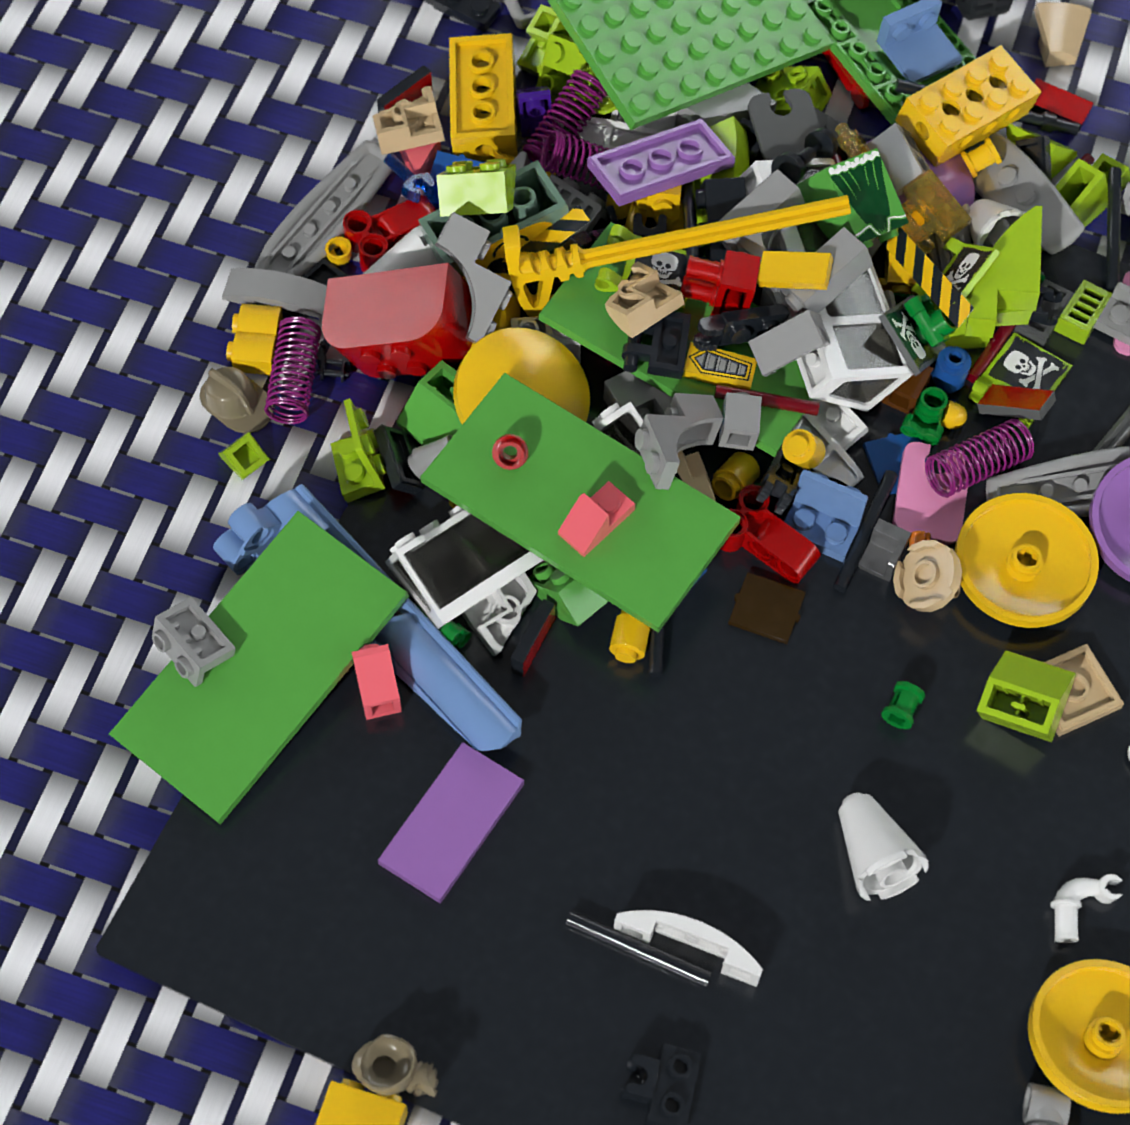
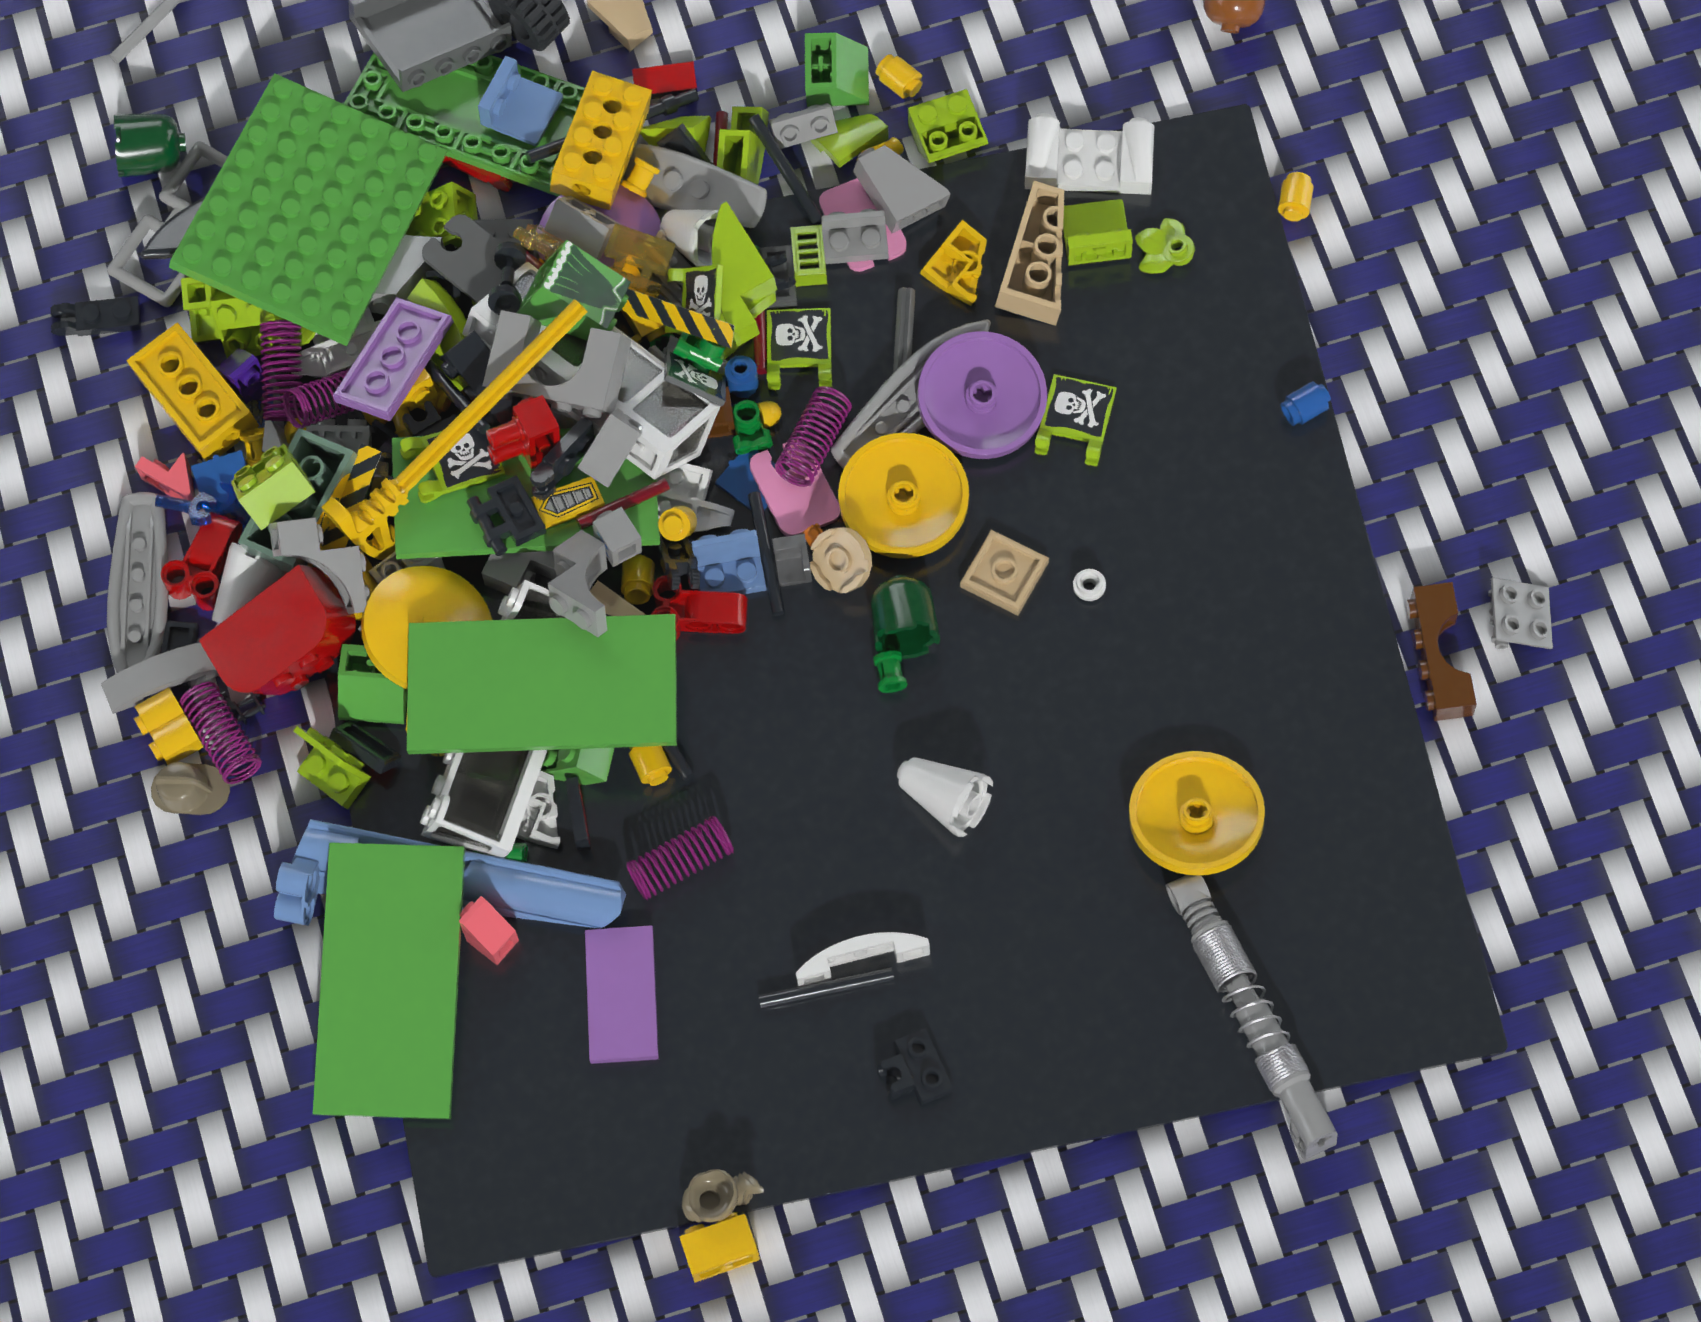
camera: 30 degrees left, 5 degrees up
light grey bracket [152,597,236,687] -> none
lime slope [218,432,270,480] -> none
yellow hinge [325,237,352,266] -> none
tan slope [372,86,445,155] -> none
tile [377,65,433,113] -> none
light grey cone [408,435,453,479] -> none
red plate [492,434,528,470] -> none
coral slope [558,481,635,557] -> none
tan slope [605,261,685,338] -> none
dark brown piece [728,572,806,644] -> none
yellow tile [757,251,833,290] -> none
red tile [977,384,1056,420] -> none
lime slope [977,650,1076,743] -> none
white piece [1050,874,1123,943] -> none
none -> magenta piece [626,815,734,900]
none -> dark green cylinder [871,575,940,659]

